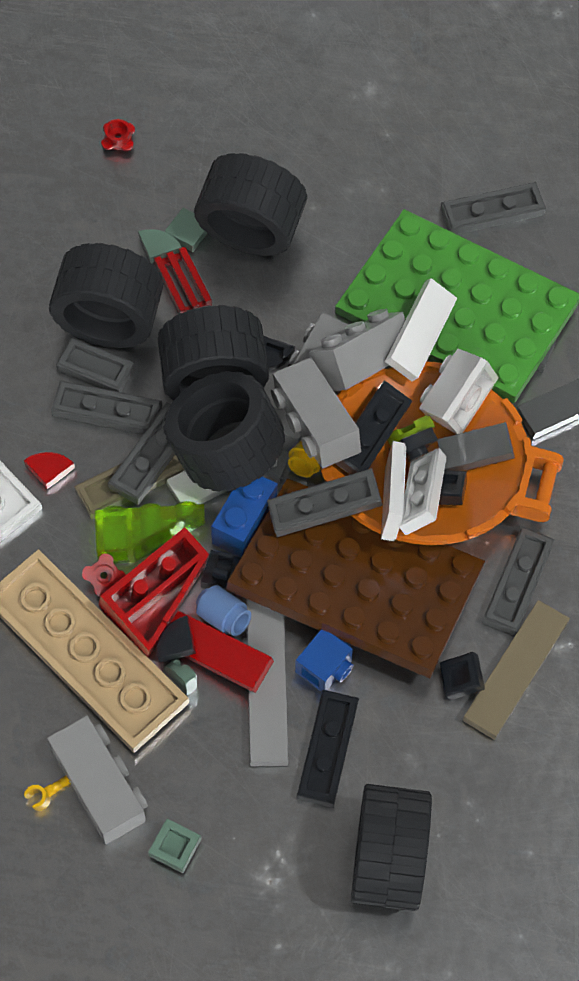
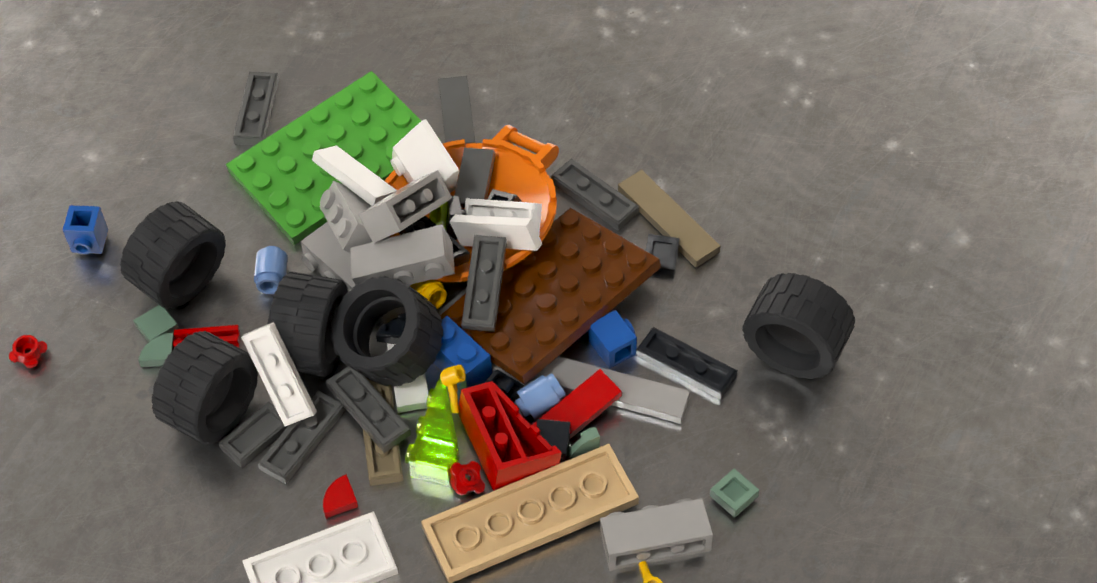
camera: 65 degrees left, 10 degrees down
none -> blue brick [63,205,108,254]
none -> white tile [241,322,317,427]
none -> medium blue brick [254,246,288,294]
none -> light grey brick [358,170,452,243]
none -> yellow hand [440,364,466,413]

